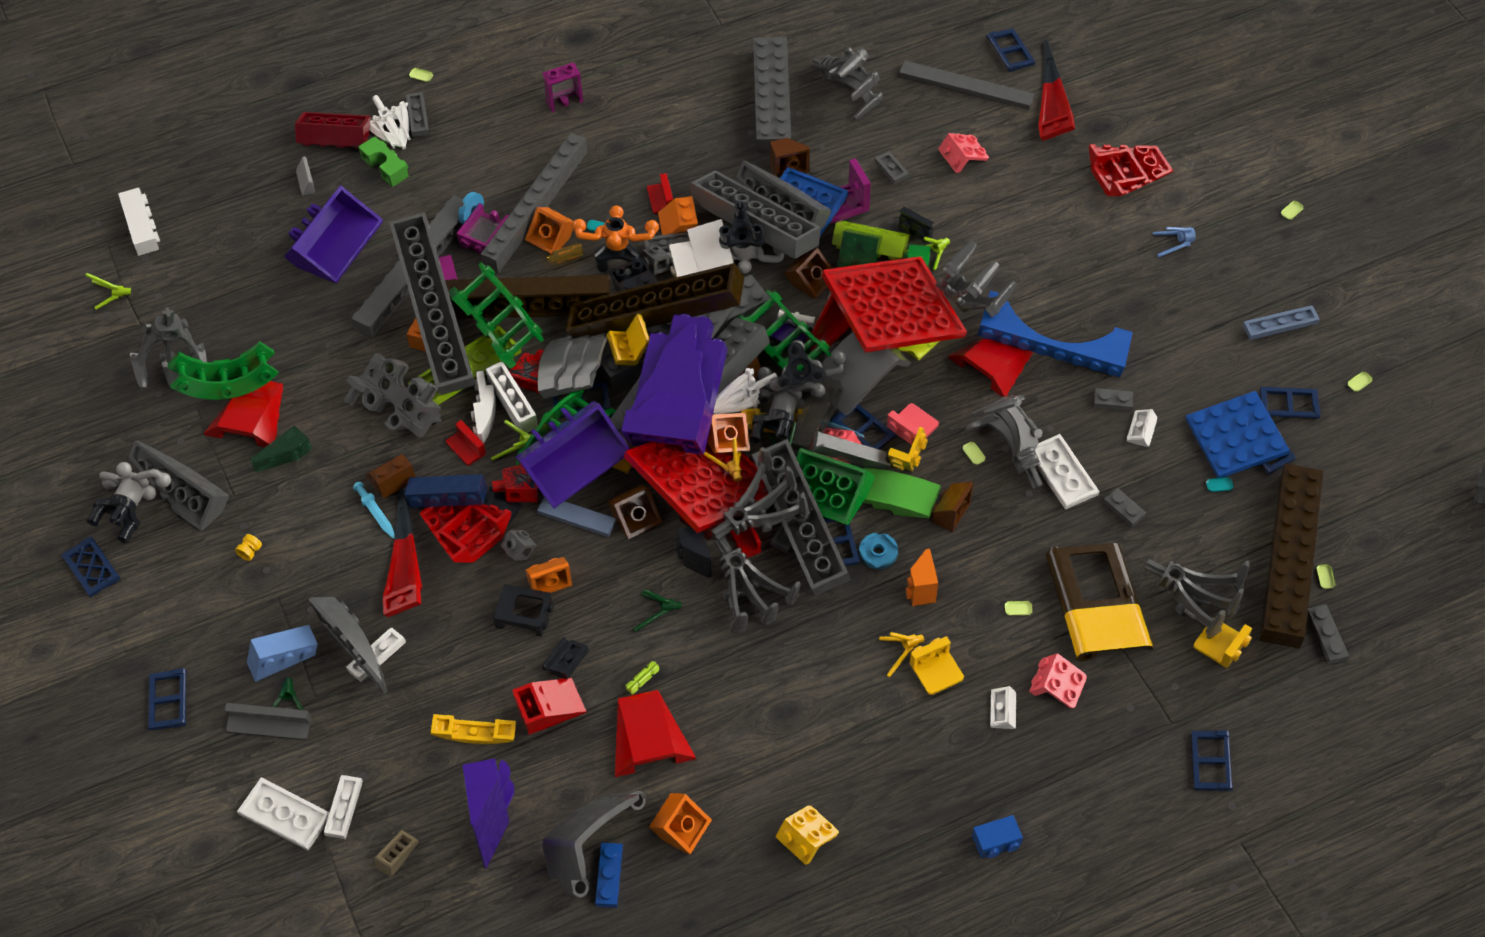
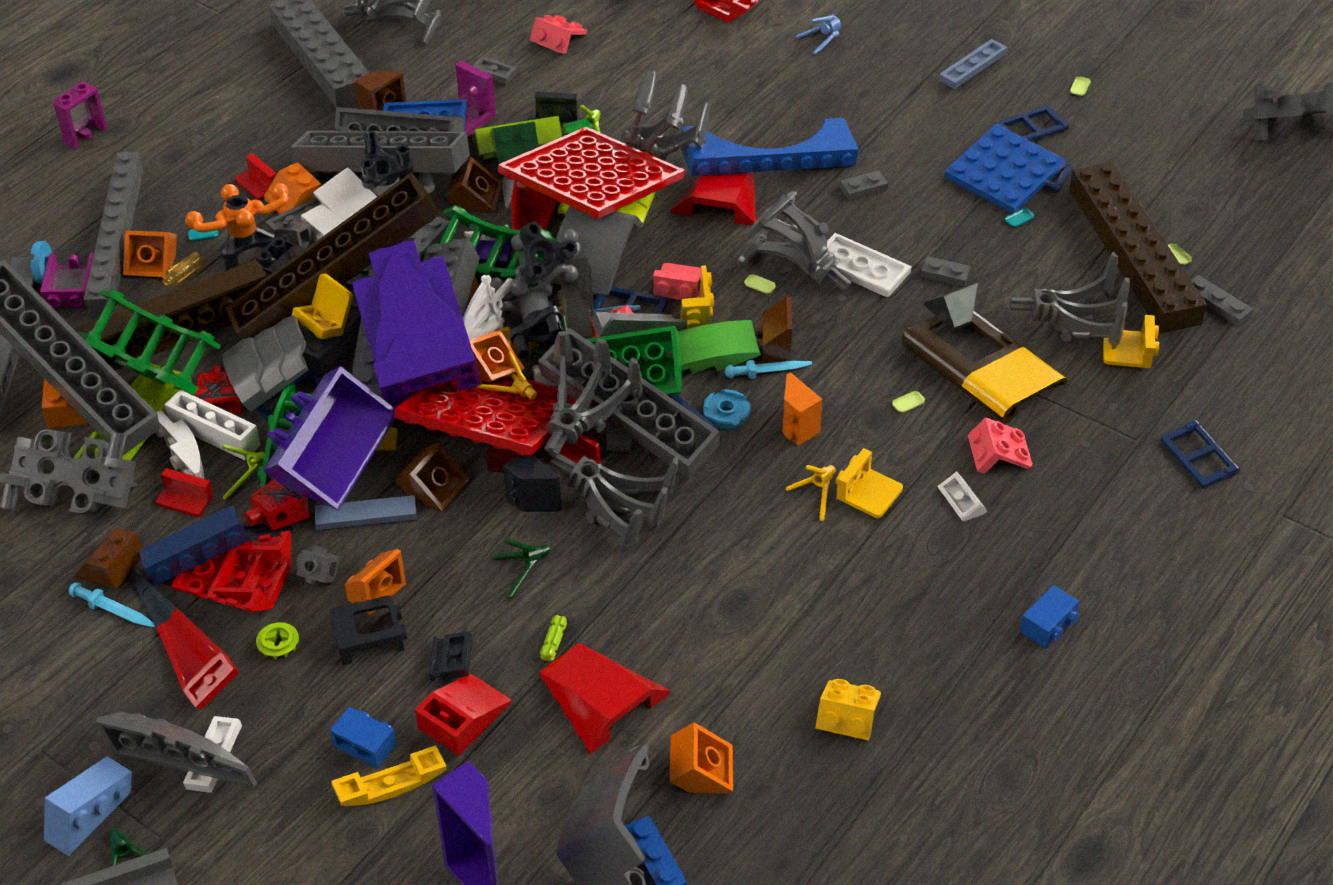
camera: 30 degrees left, 10 degrees down
white slope [1127,409,1157,447] -> none
none -> lime gear [256,622,299,660]
none -> blue brick [330,707,397,769]
none -> medium azure sword [725,360,812,379]
none -> pearl dark grey slope [924,283,978,331]

